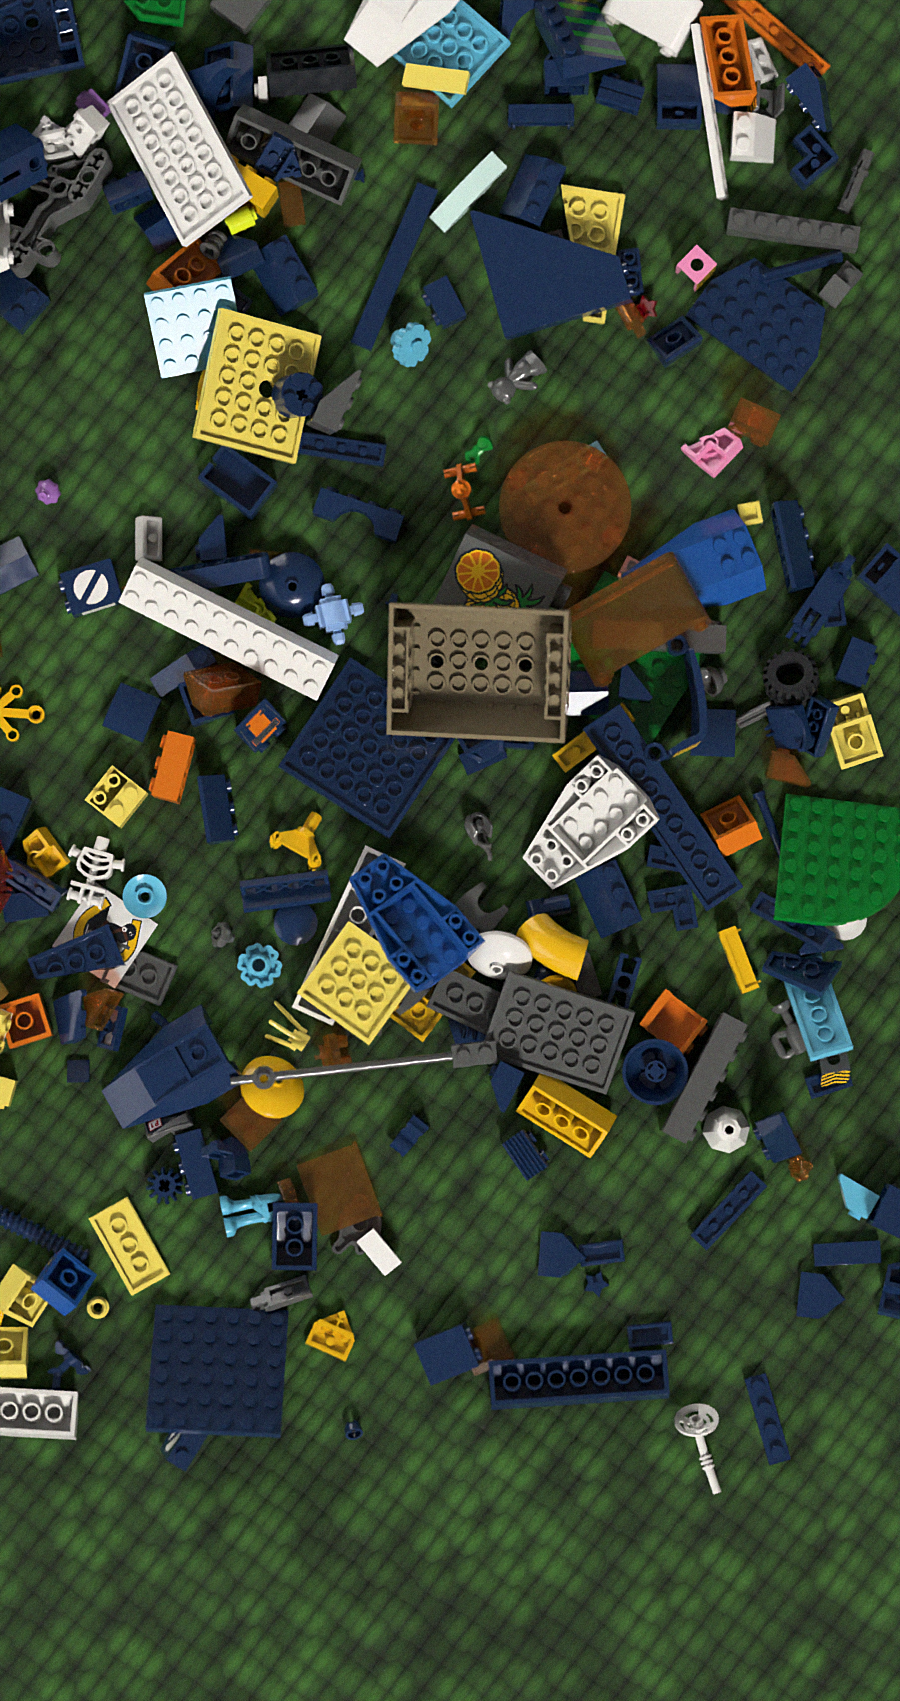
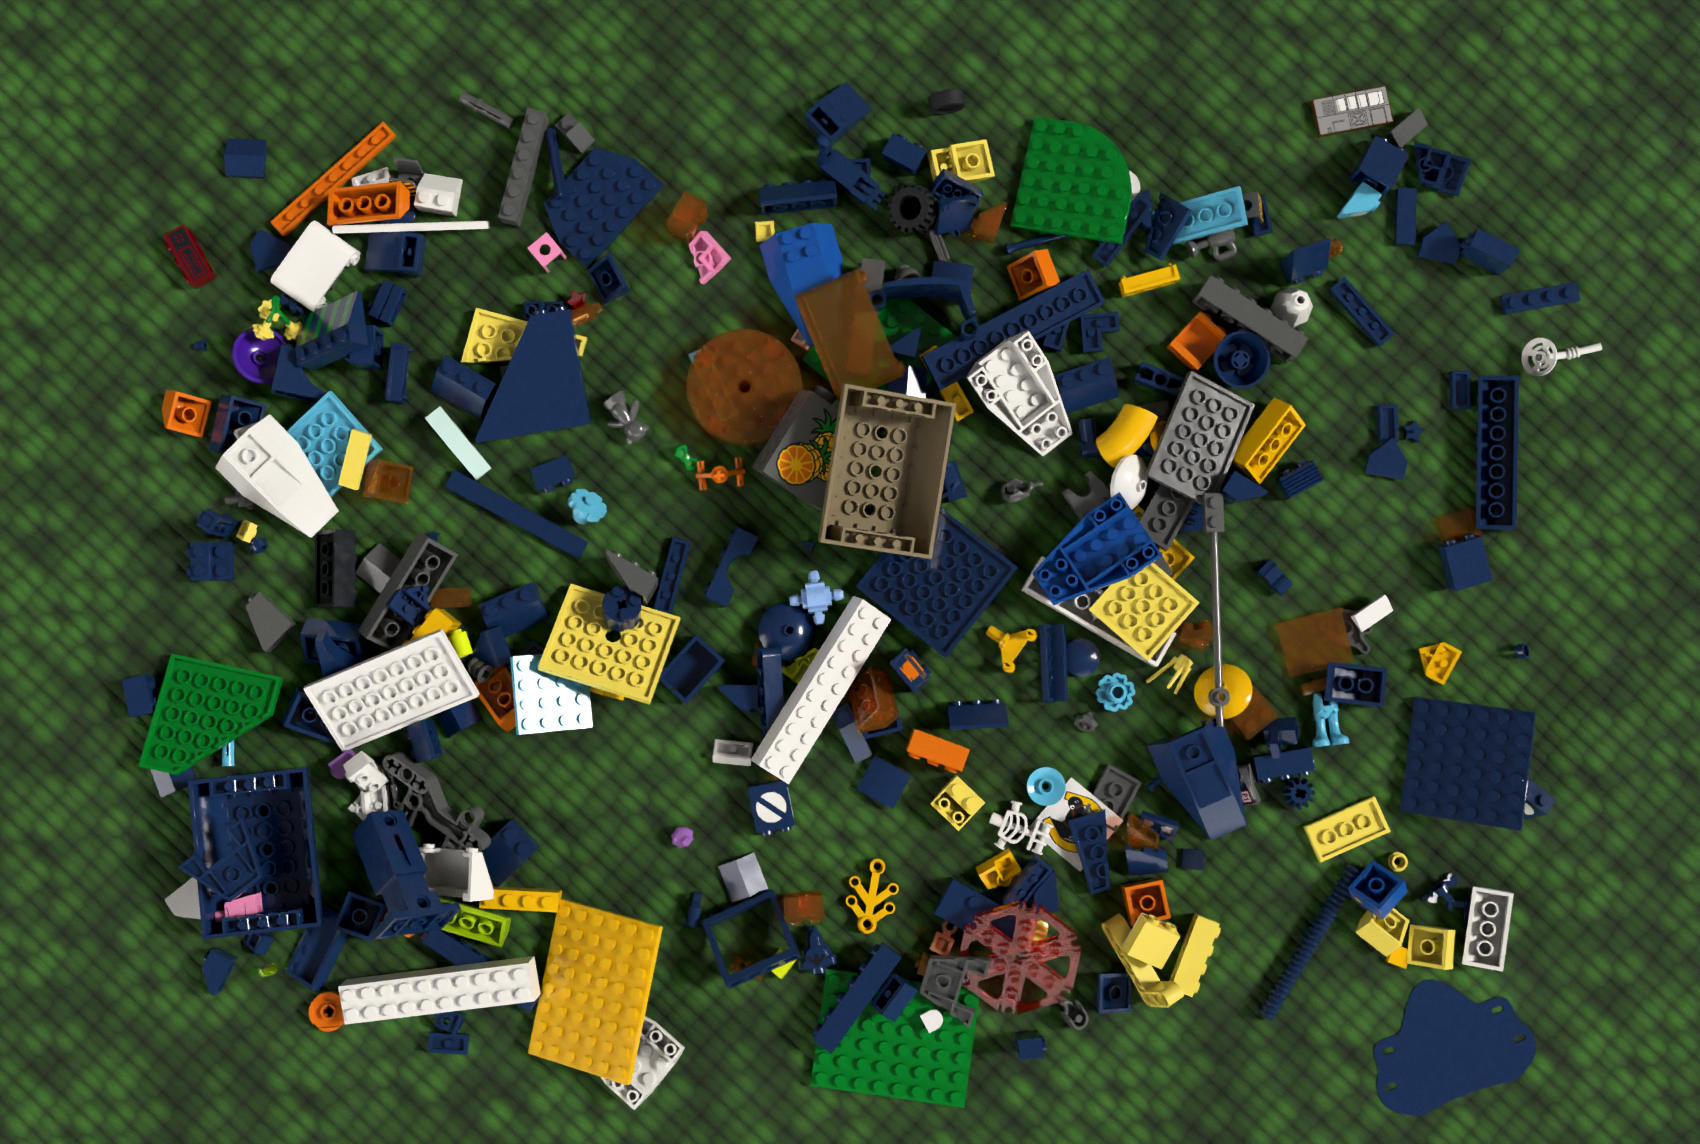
camera: 85 degrees left, 0 degrees up
dark grey hinge [250,1275,313,1312] -> none
white plate [254,76,268,104] -> none
dark blue slope [785,63,833,132] -> none
dark blue brick [789,124,839,191] -> none
none -> dark blue brick [1459,229,1520,275]

